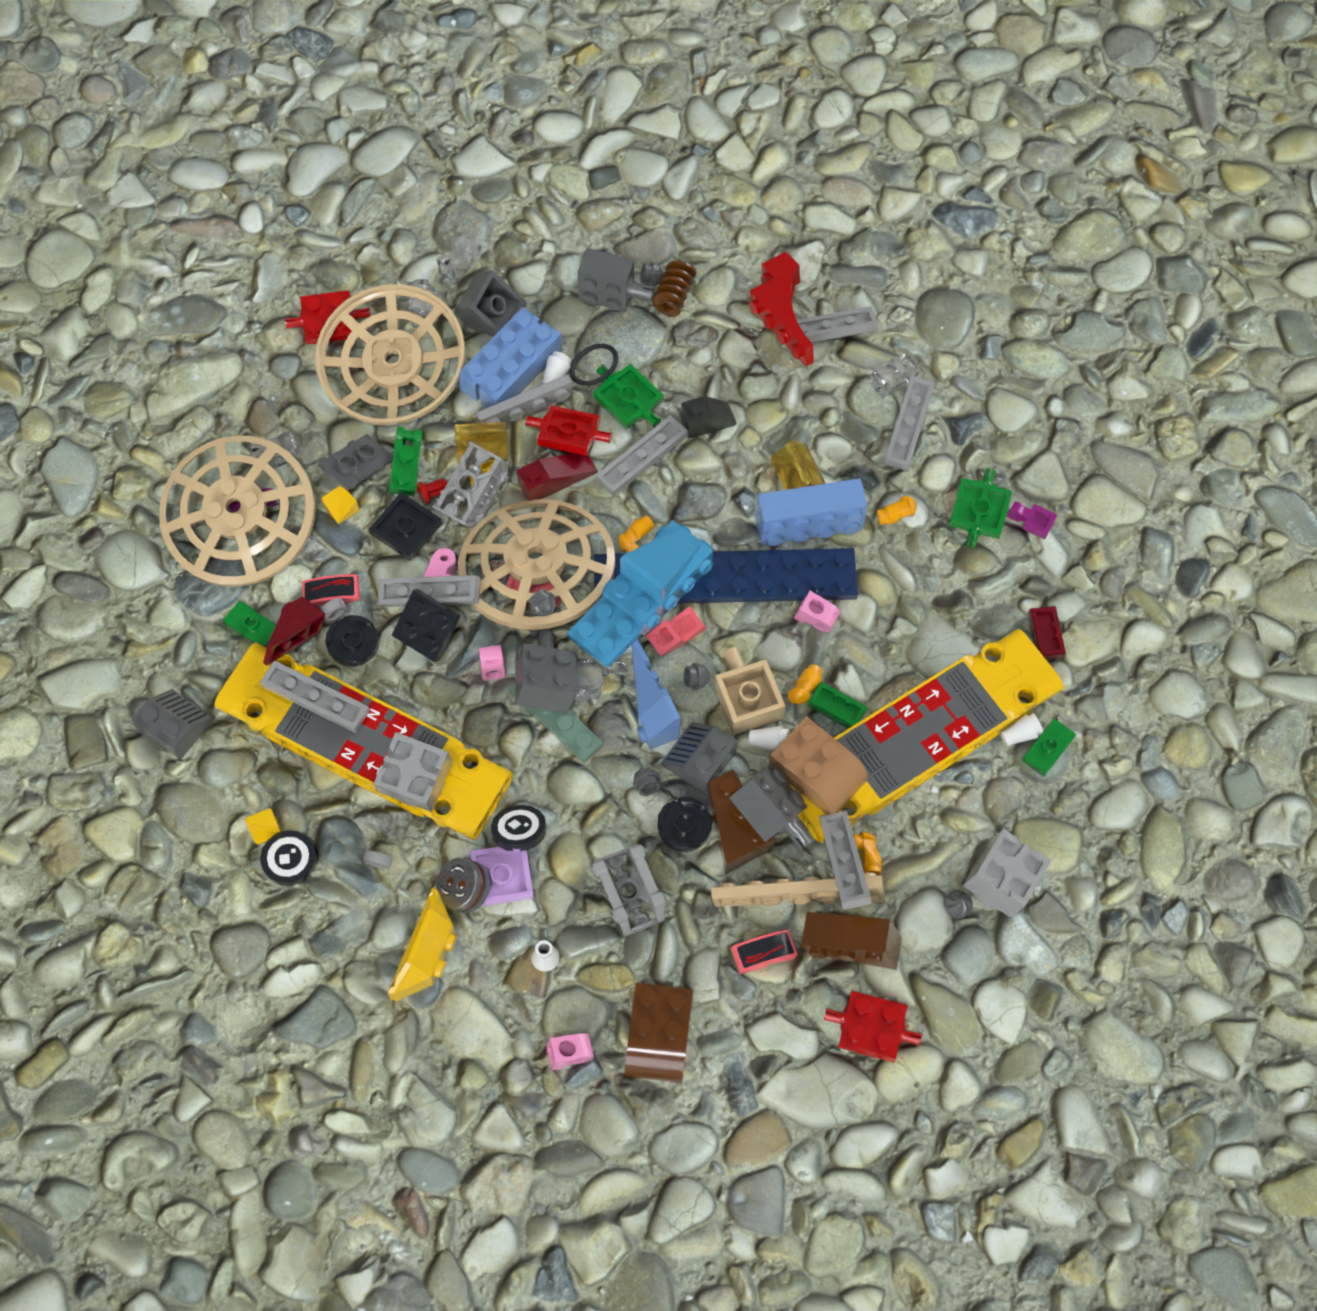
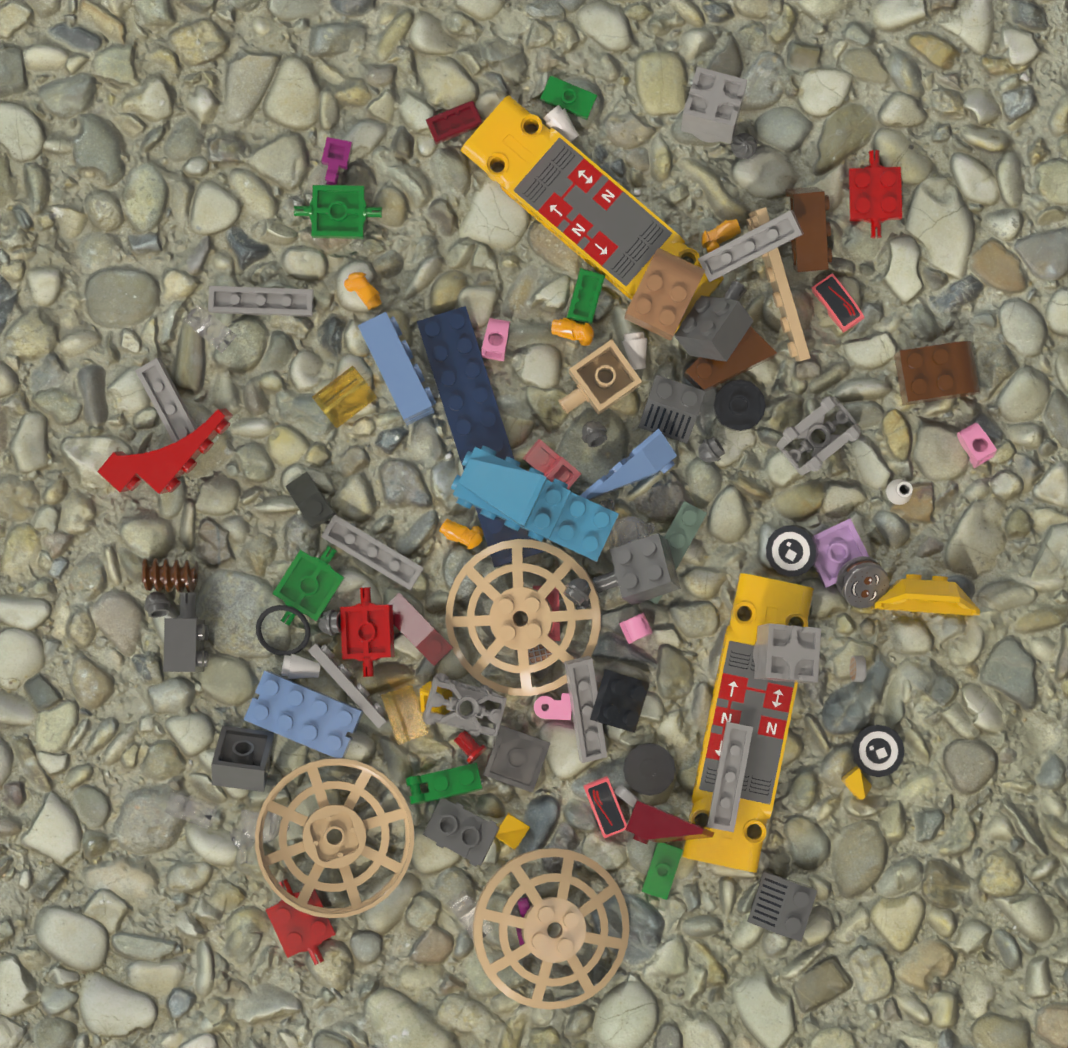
camera: 105 degrees left, 20 degrees up
none -> dark grey plate [318,609,341,636]

